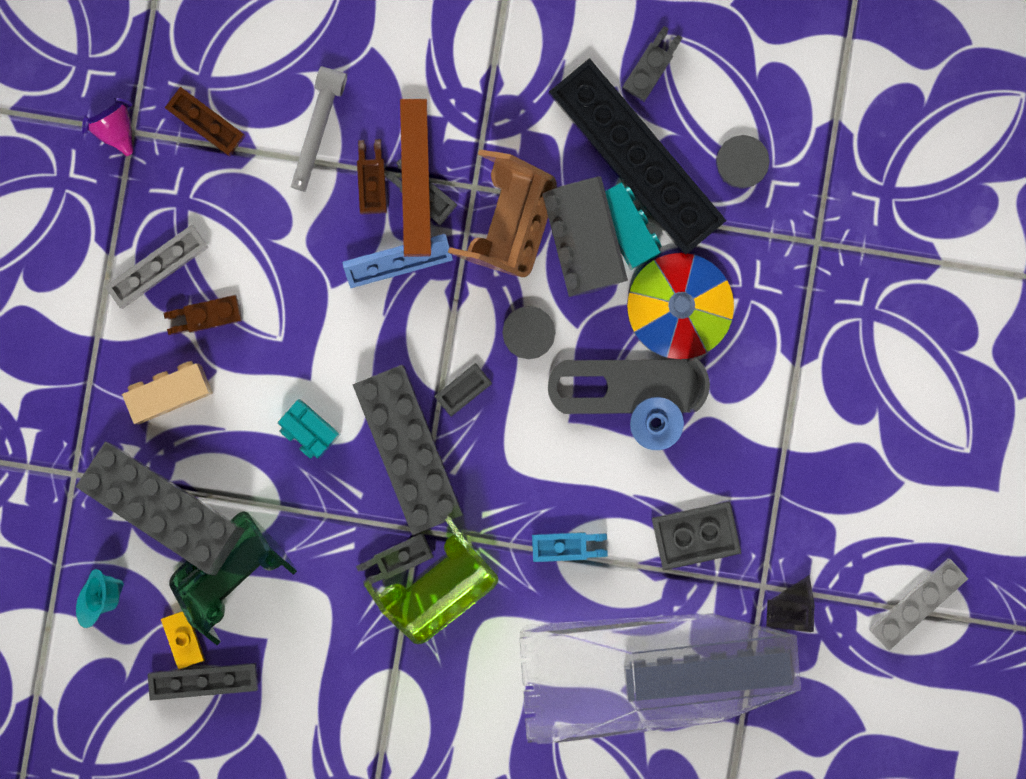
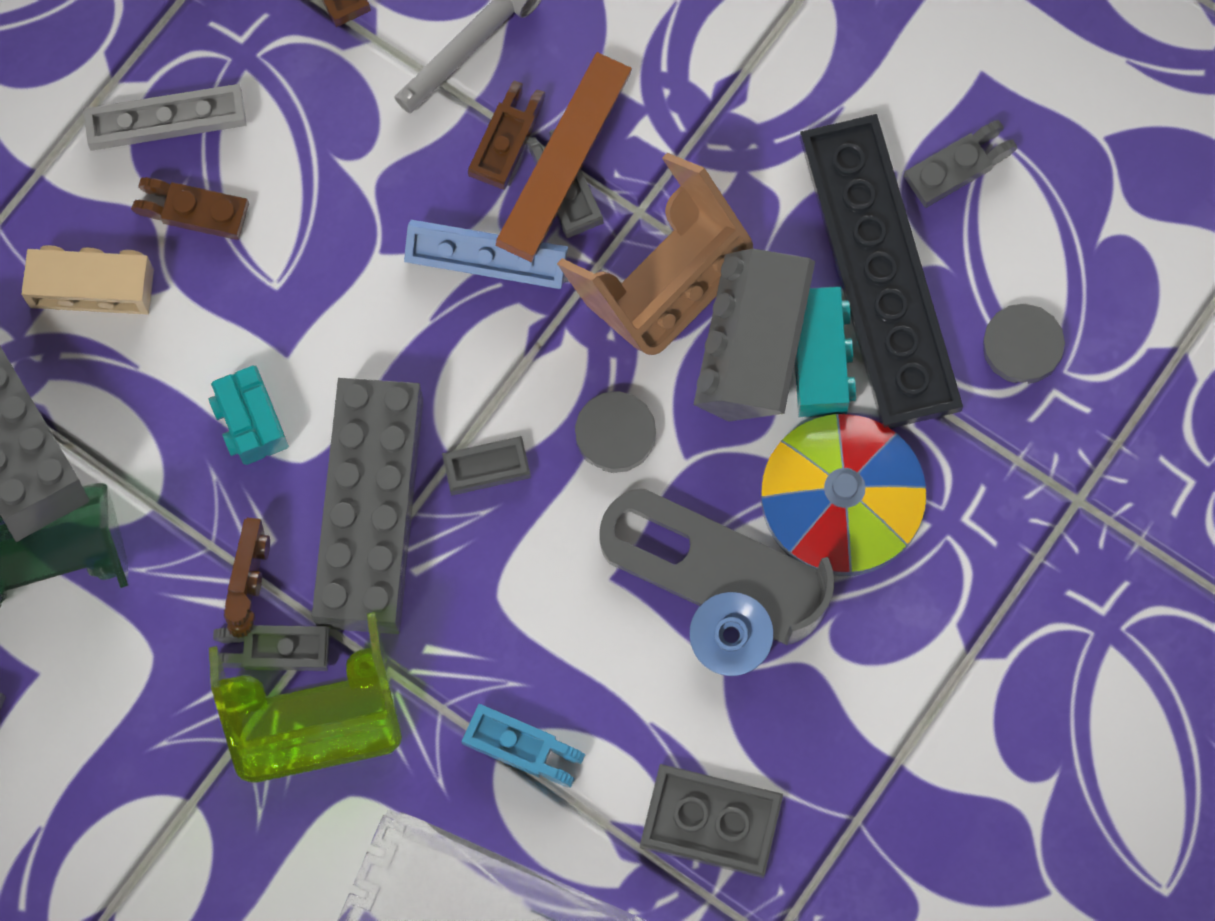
camera: 30 degrees right, 15 degrees down
none -> reddish brown hinge [224,517,270,639]

